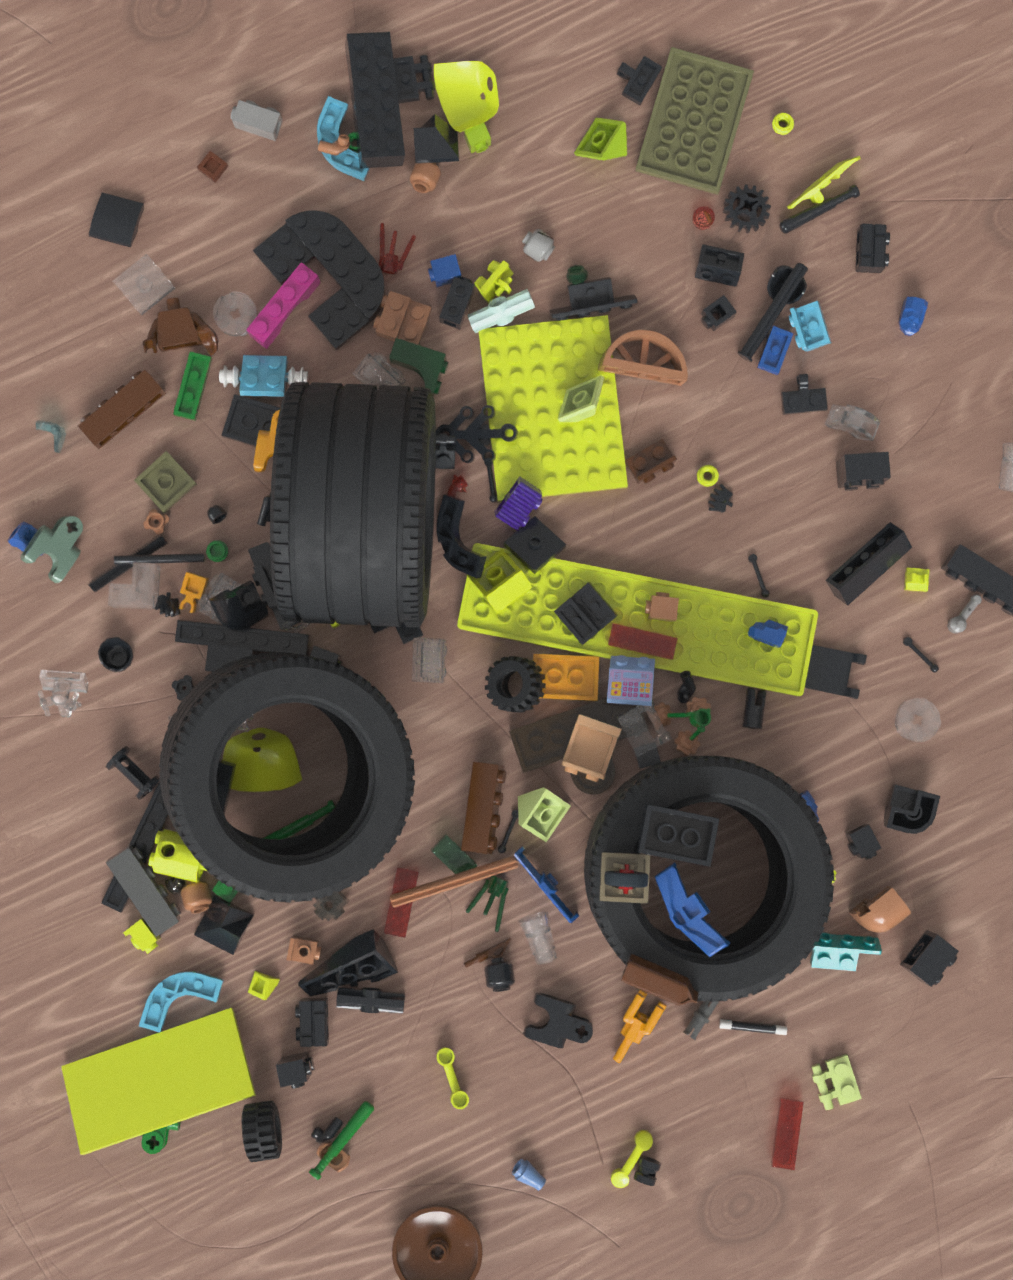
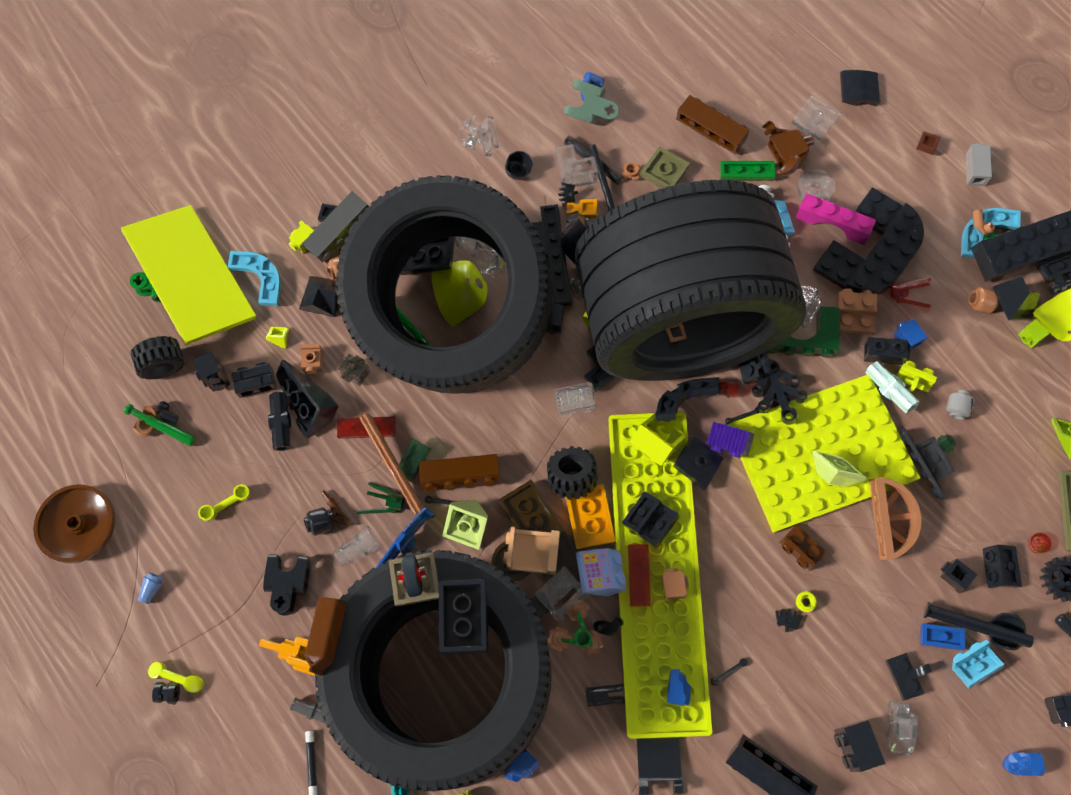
camera: 85 degrees right, 15 degrees down
clear light blue hair [35,420,66,453] -> none
blue plate [654,862,730,957] -> none

